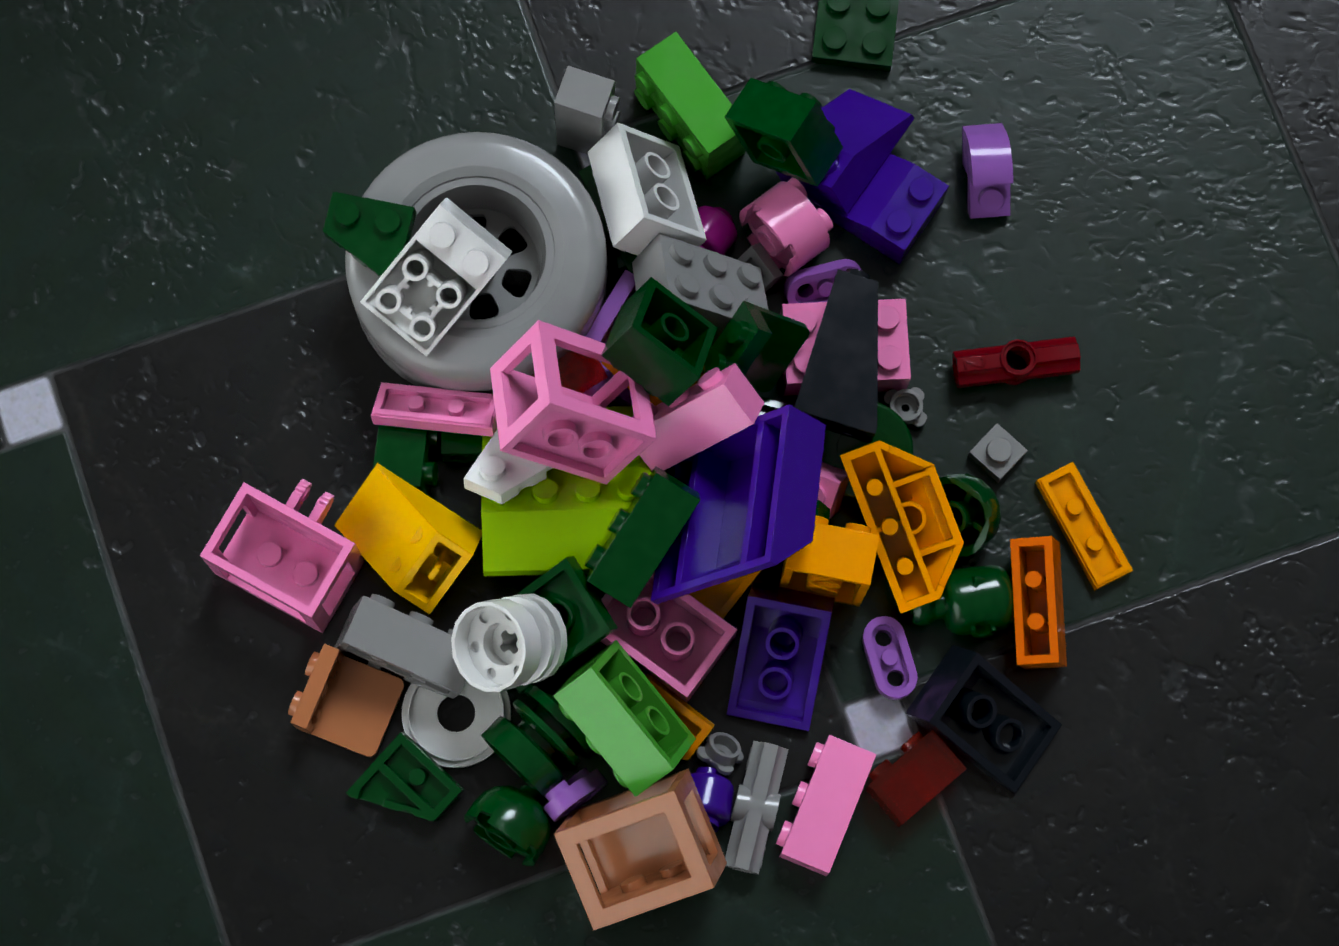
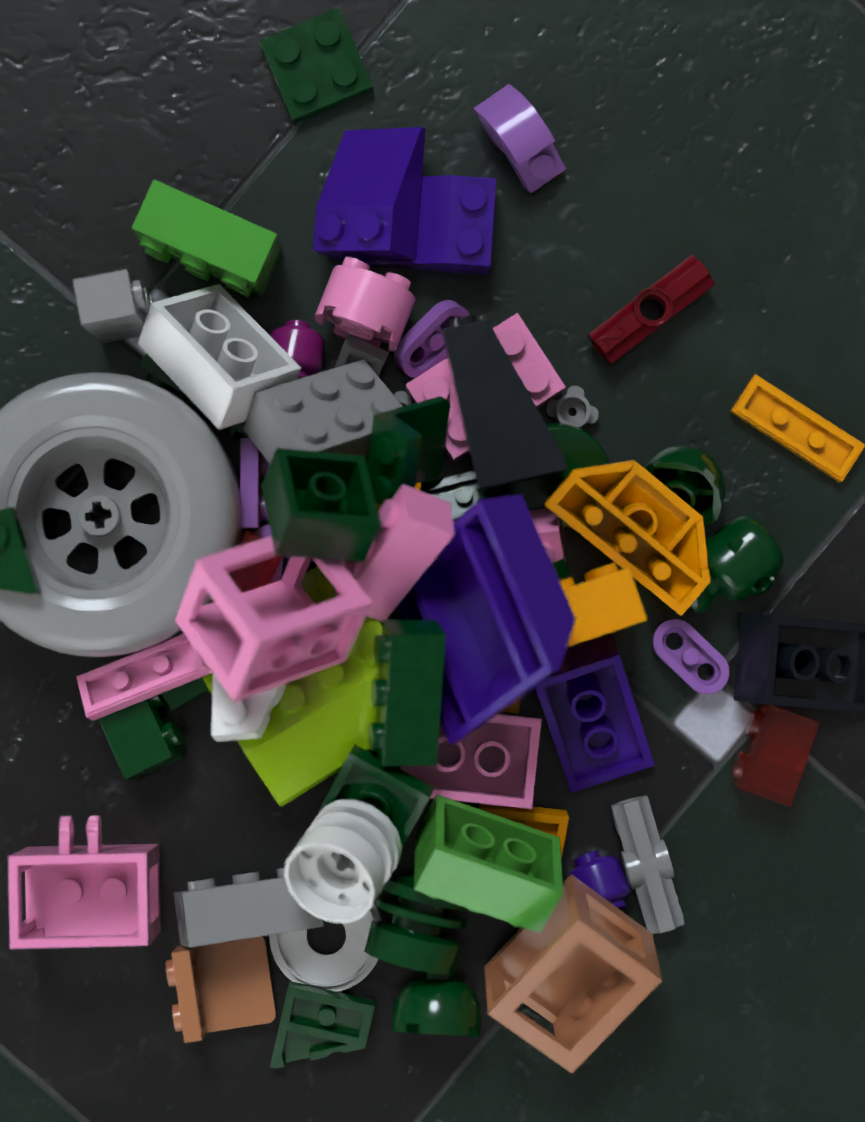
camera: 30 degrees left, 10 degrees up
yellow slope [334,463,482,614] -> none
white slope [360,197,512,357] -> none
medium lavender plate [543,767,608,822] -> none
light grey plate [696,732,744,775] -> none
dark green brick [725,78,843,187] -> none
bright pink brick [776,735,877,876] -> none
light grey plate [968,423,1028,483] -> none
orange brick [1010,536,1067,669] -> none

